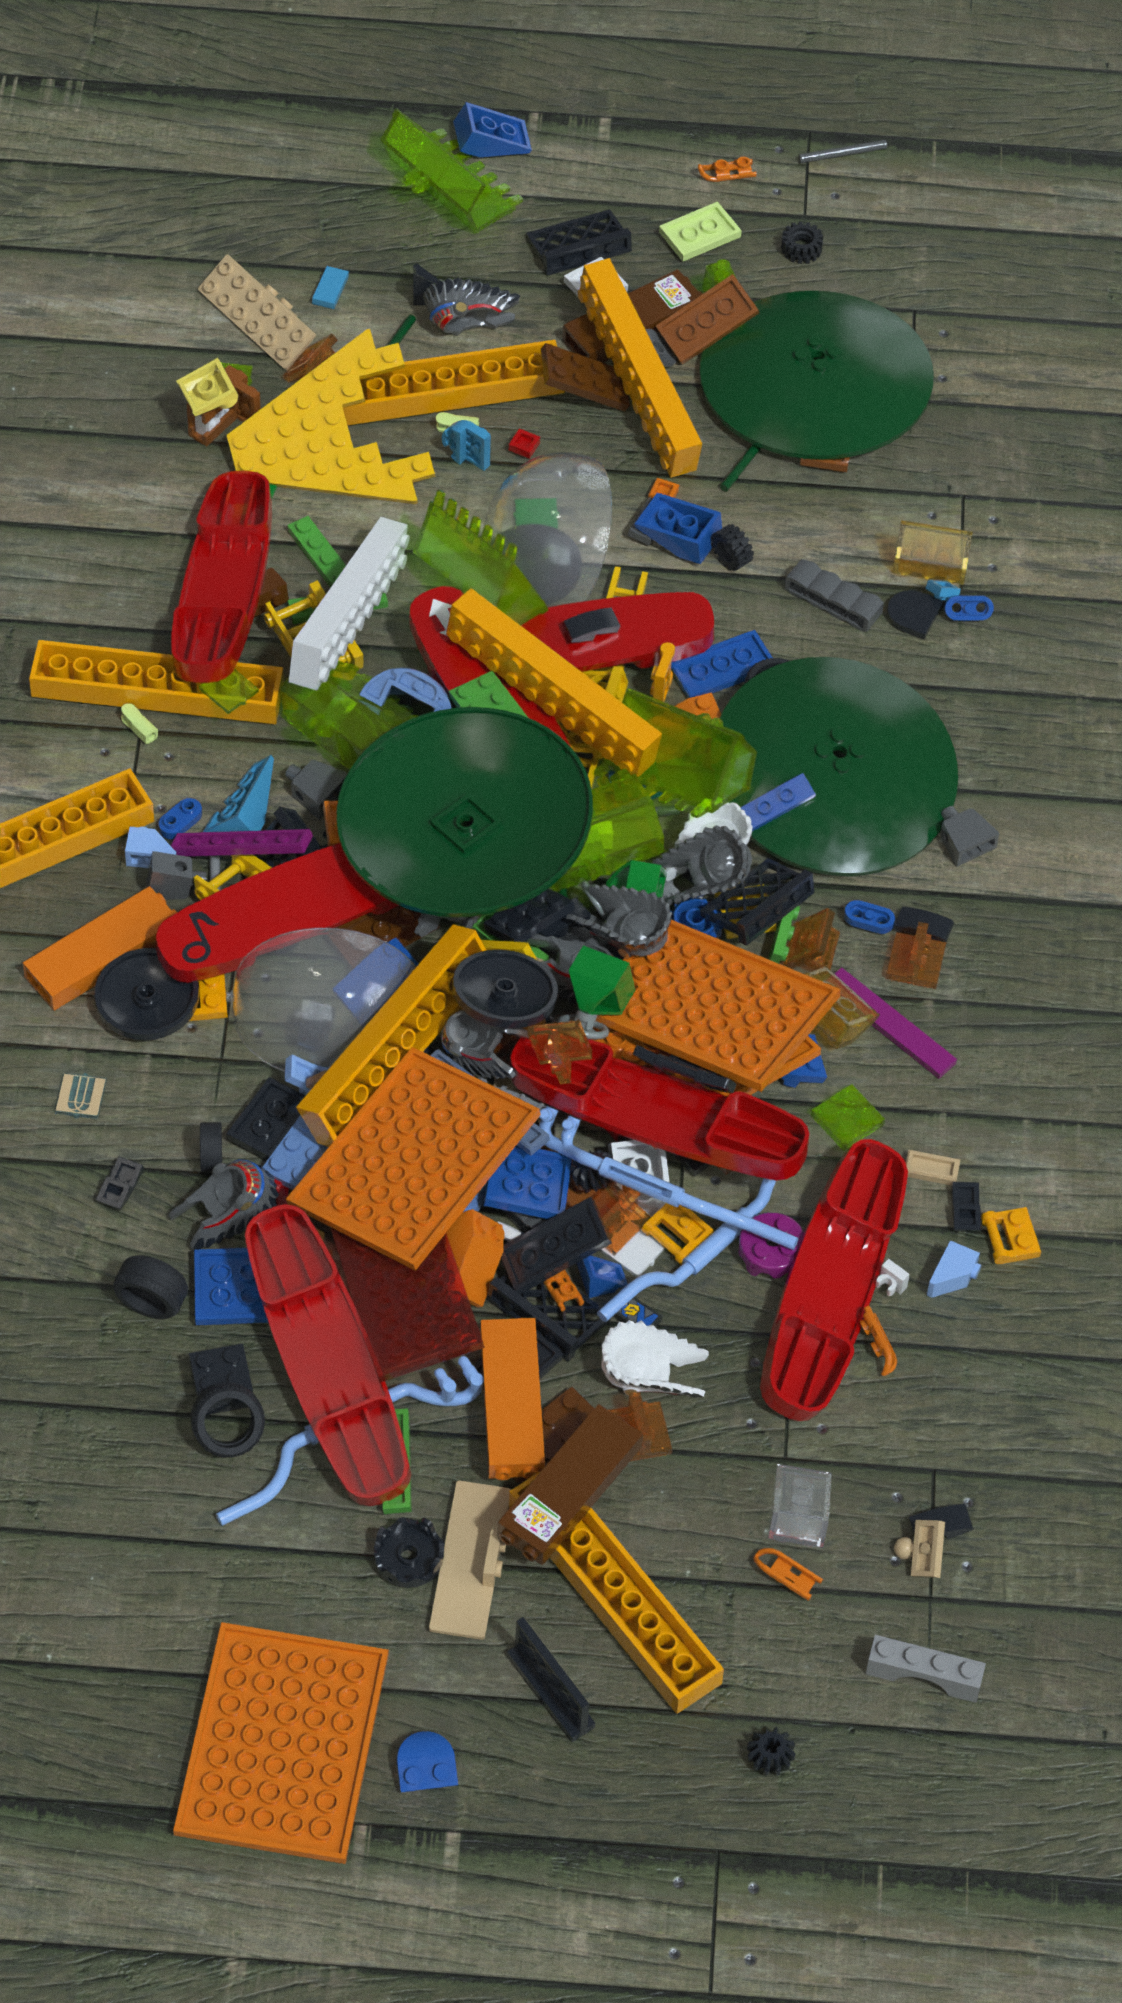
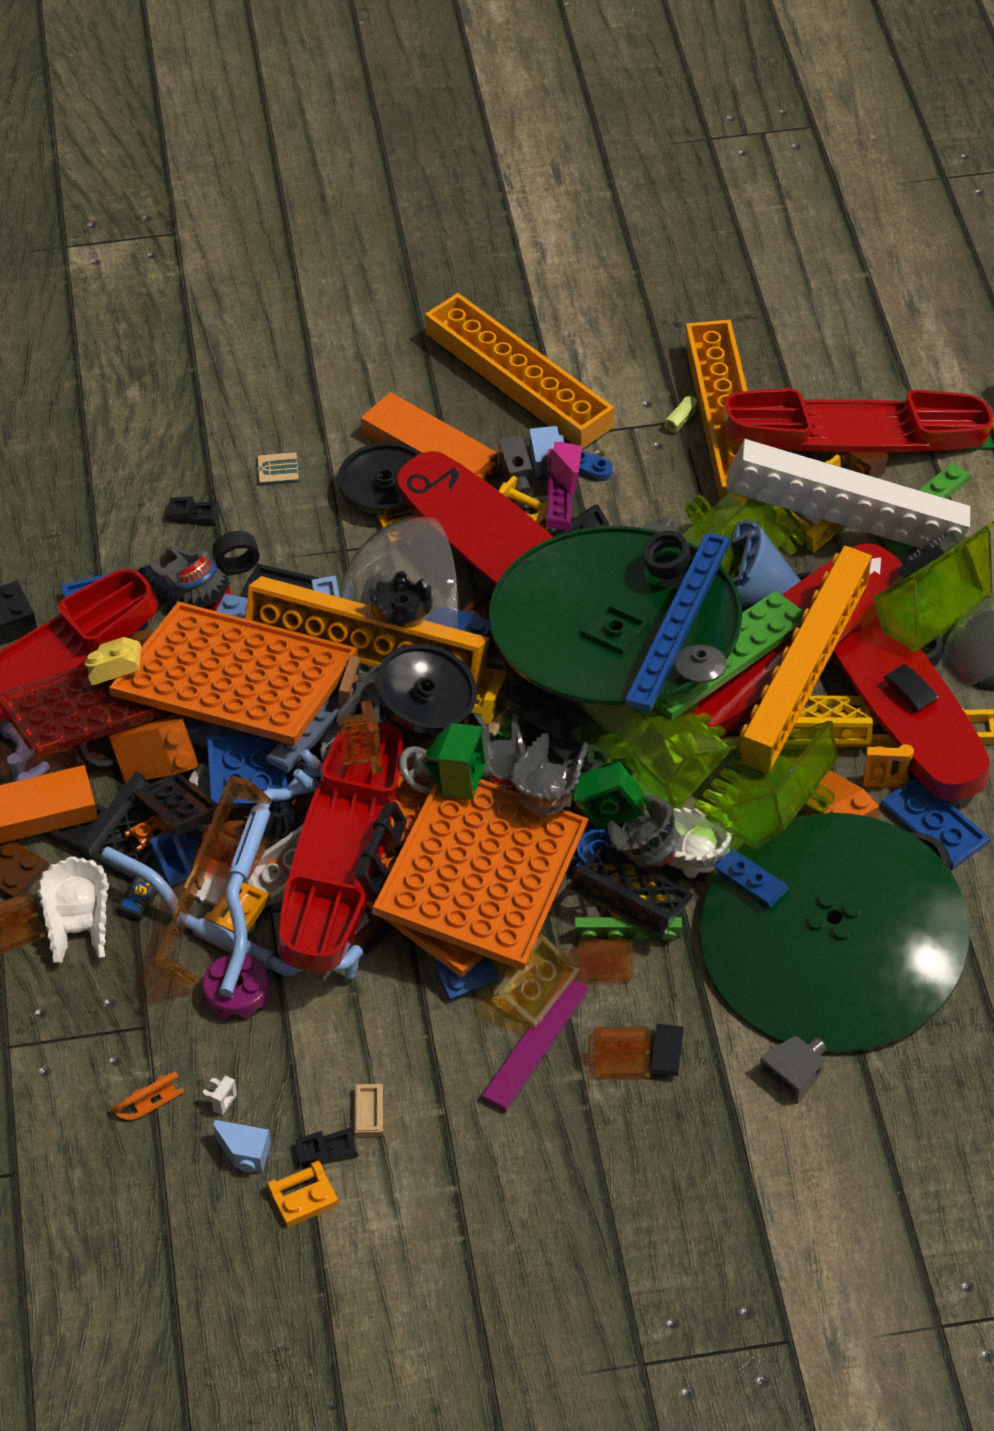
camera: 80 degrees right, 5 degrees down
black tyre [113,1255,188,1319] -> none
clear neon green piece [199,668,259,714] -> none
dark azure wedge [203,755,274,832] -> none
red piece [760,1139,908,1421] -> none
clear neon green plate [811,1084,885,1151] -> none
blue plate [844,900,895,934] -> none
none -> light yellow slope [85,637,141,685]
none -> clear orange piece [154,776,271,985]
none -> medium nougat tile [339,656,360,708]
none -> black plate [369,571,433,626]
none -> dark pink slope [546,441,582,494]
none -> blue plate [625,532,730,713]
none -> black tyre [642,531,692,579]
none -> dark grey dish [675,645,727,683]
none -> black plate [897,532,958,578]

